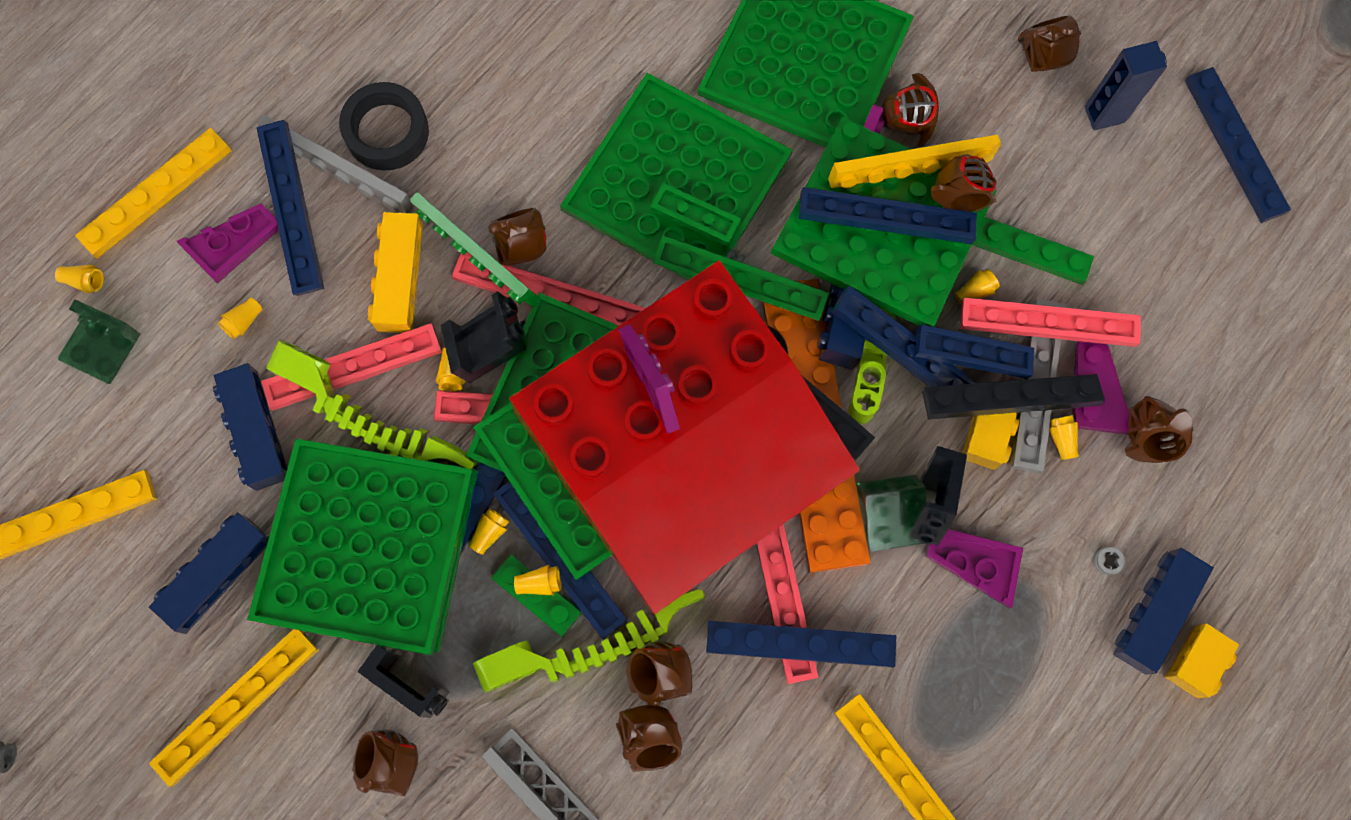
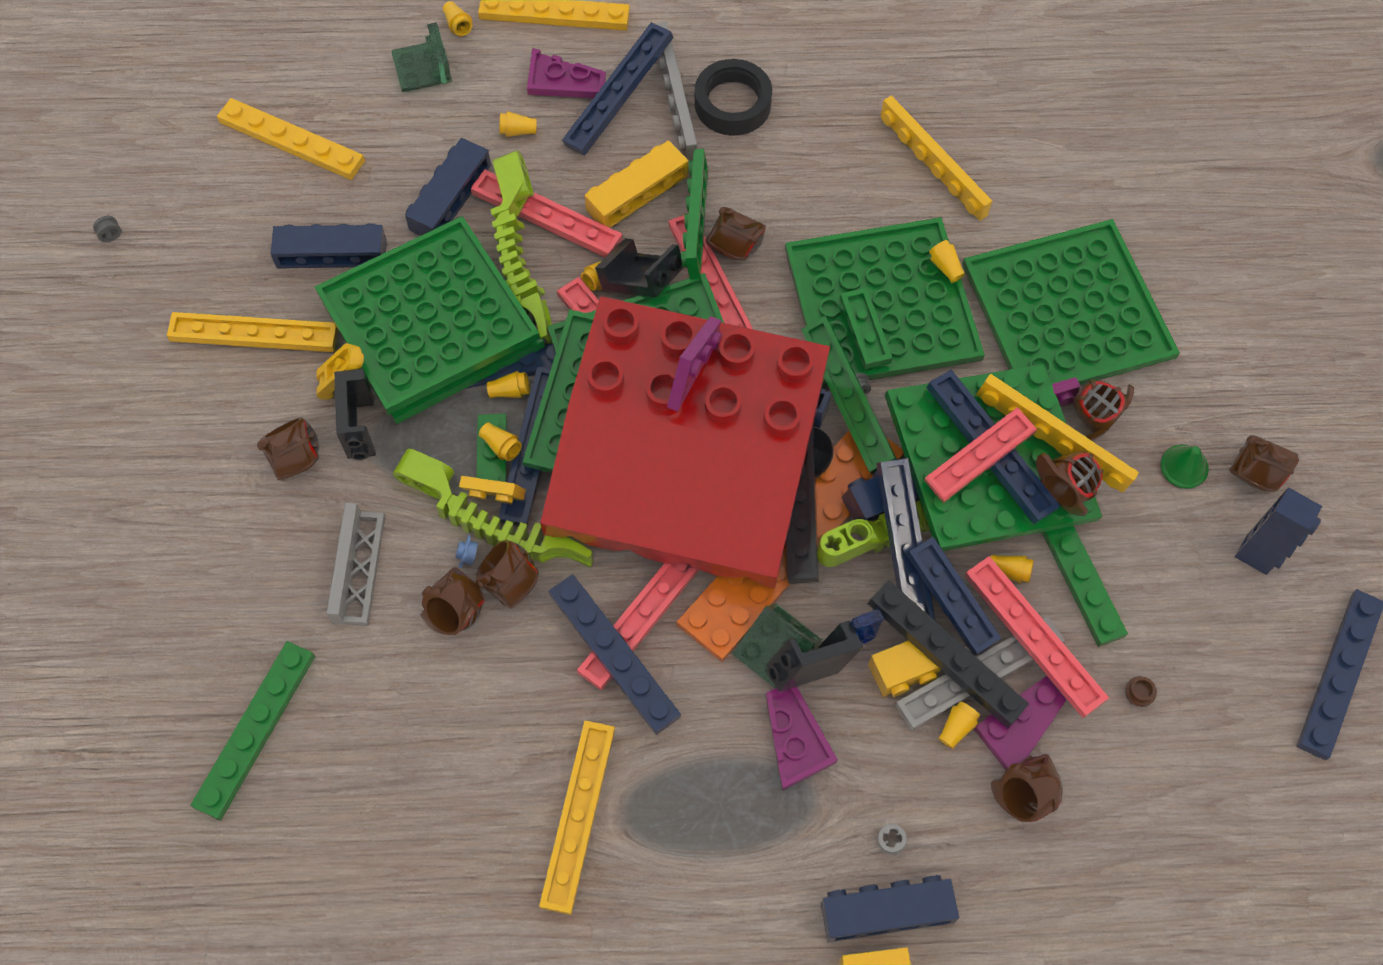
camera: 50 degrees right, 10 degrees down
none -> yellow plate [316,343,364,400]
none -> medium blue plate [455,535,478,568]
none -> yellow plate [459,476,526,504]
none -> clear blue plate [851,609,884,644]
none -> yellow plate [880,95,992,221]
none -> coral tile [924,407,1037,503]
none -> yellow cone [929,240,965,283]
none -> reddish brown plate [1125,676,1157,707]
none -> green hat [1161,444,1209,489]

